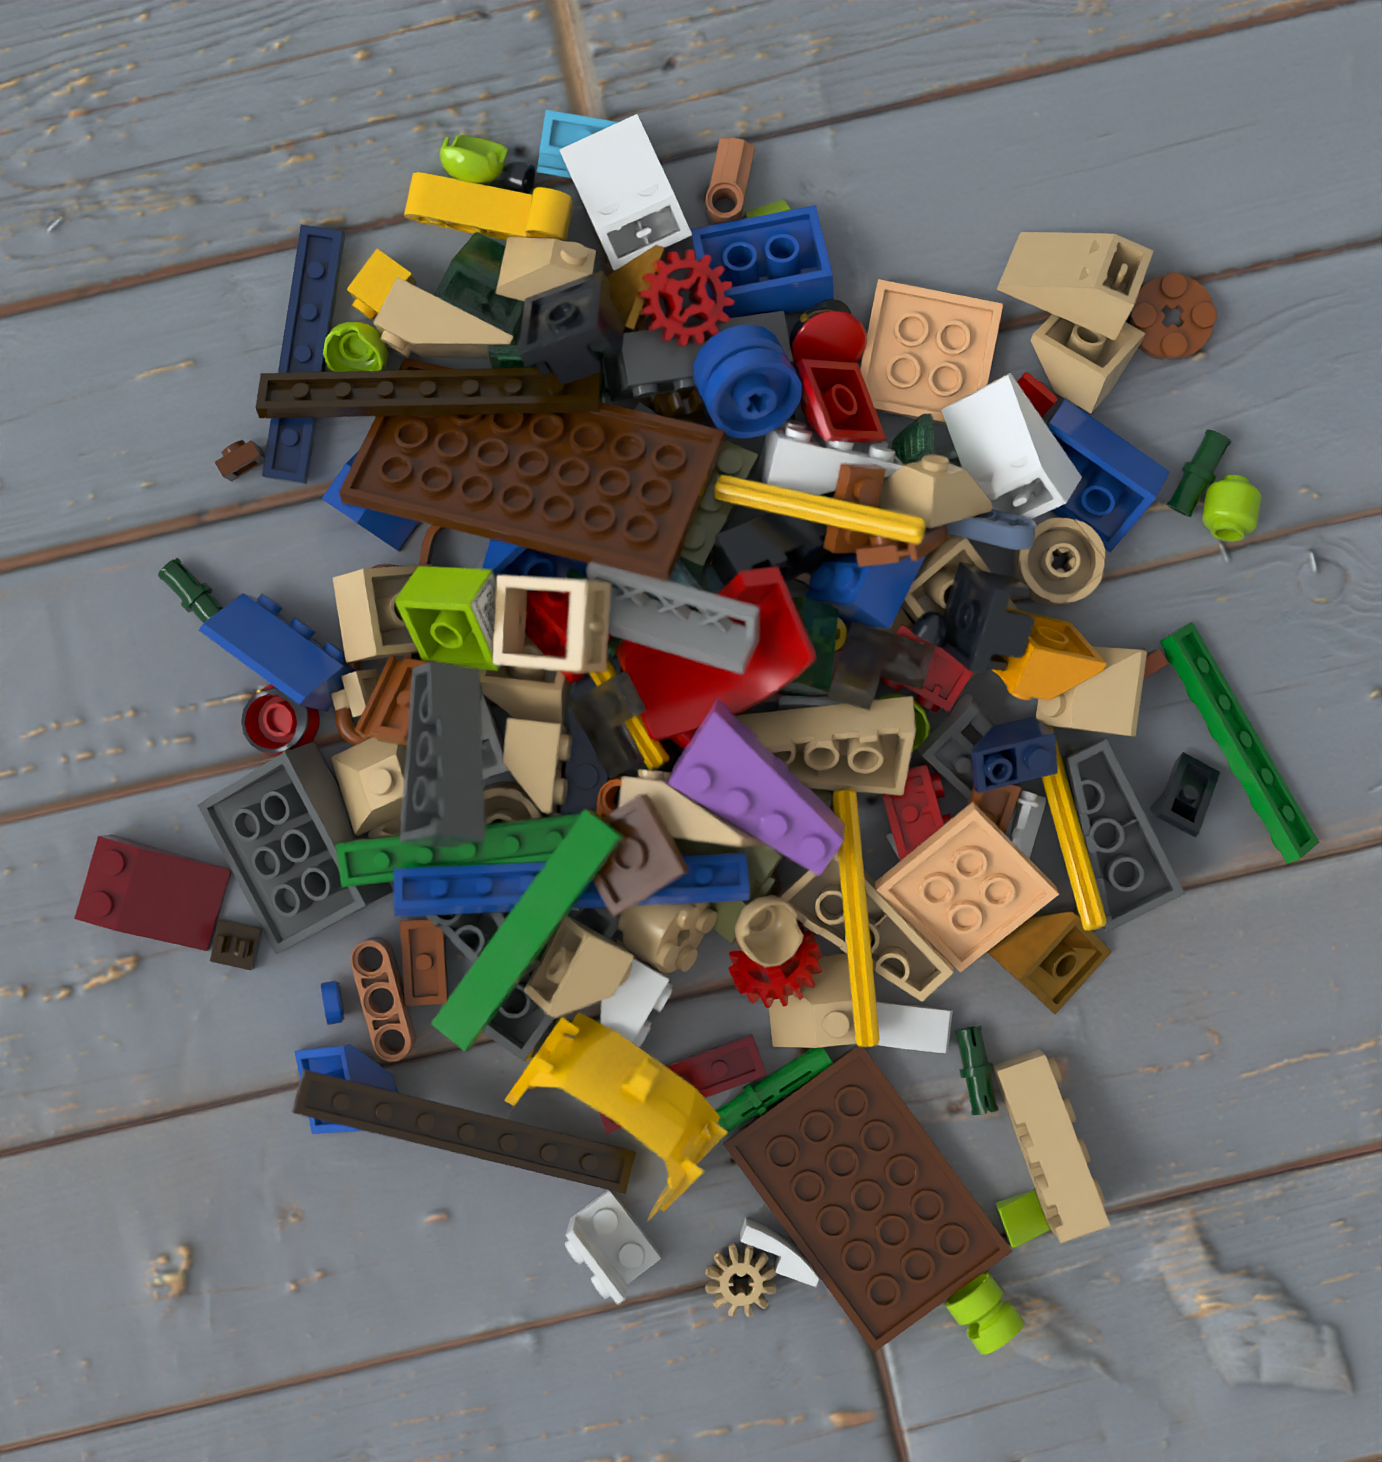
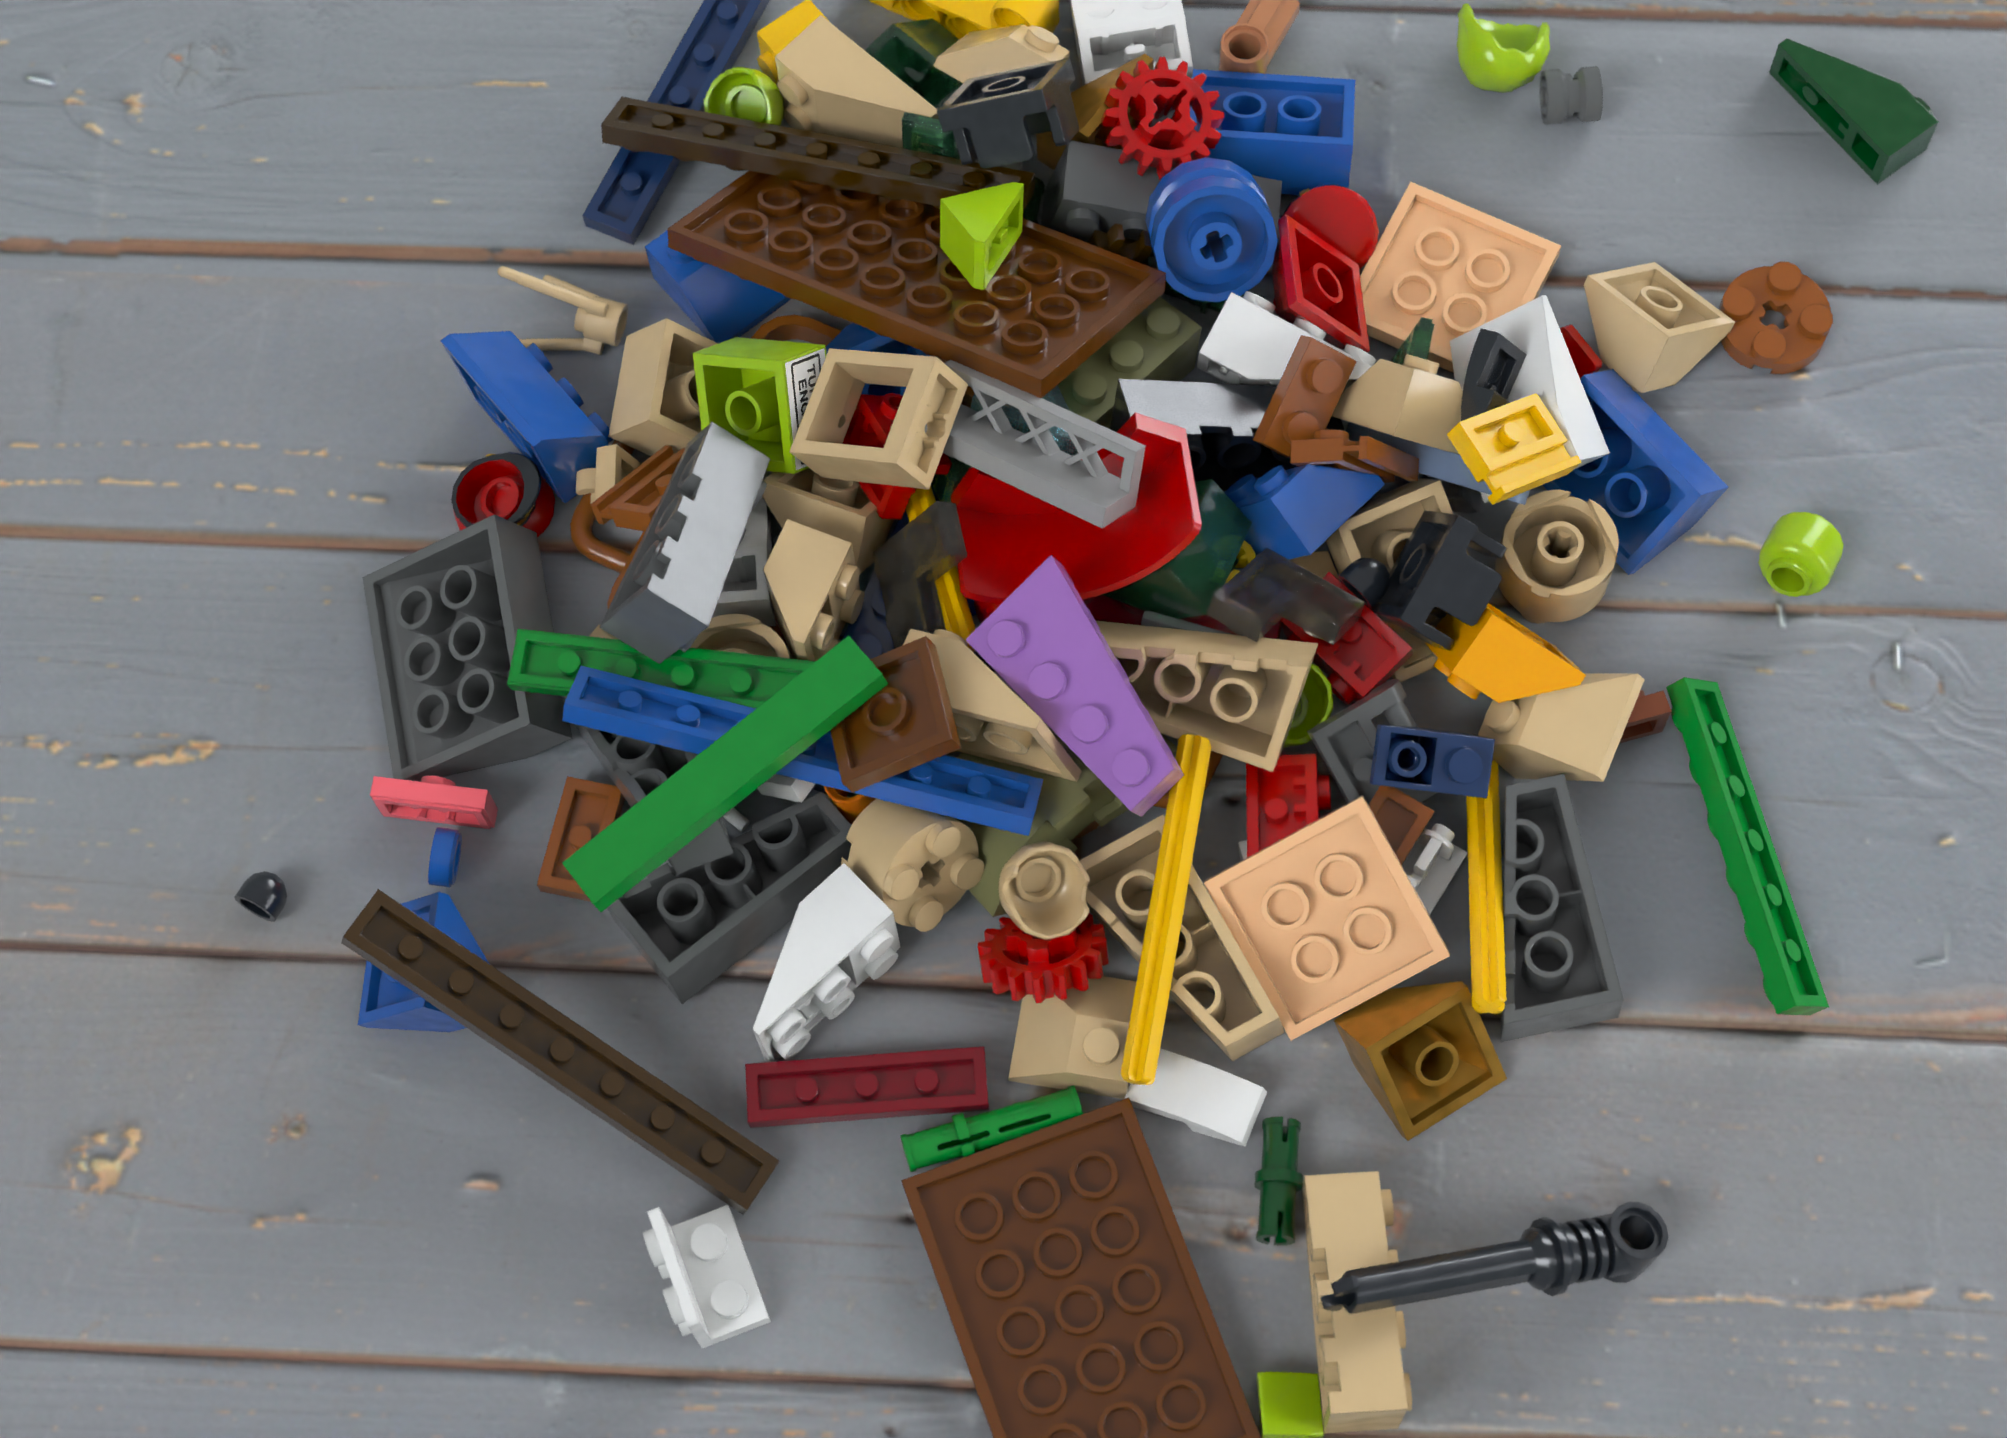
camera: 20 degrees right, 20 degrees down
dark red slope [74,834,232,951] -> none
dark green pin [158,558,223,623] -> none
dark brown tile [210,919,263,971] -> none
reddish brown plate [215,440,265,482] -> none
tan slope [330,737,407,836] -> none
nougat beam [350,937,416,1062] -> none
yellow animal [504,1013,728,1222] -> none
tan slope [524,916,634,1018] -> none
tan gear [705,1243,777,1317] -> none
yellow axle [714,475,926,544] -> none
white slope [740,1218,819,1287] -> none
tan slope [997,232,1153,340] -> none
black slope [1150,752,1220,837] -> none
dark green pin [1166,429,1232,517] -> none
none -> black hinge [235,871,287,922]
none -> coral plate [370,776,498,829]
none -> tan plant [497,266,628,355]
none -> lime slope [940,182,1024,290]
none -> black piece [1320,1202,1669,1314]
none -> yellow plate [1447,393,1582,505]
none -> lime hair [1457,3,1550,93]
none -> black slope [1461,328,1526,421]
none -> dark grey wheel [1539,66,1603,125]
none -> dark green slope [1769,38,1939,185]

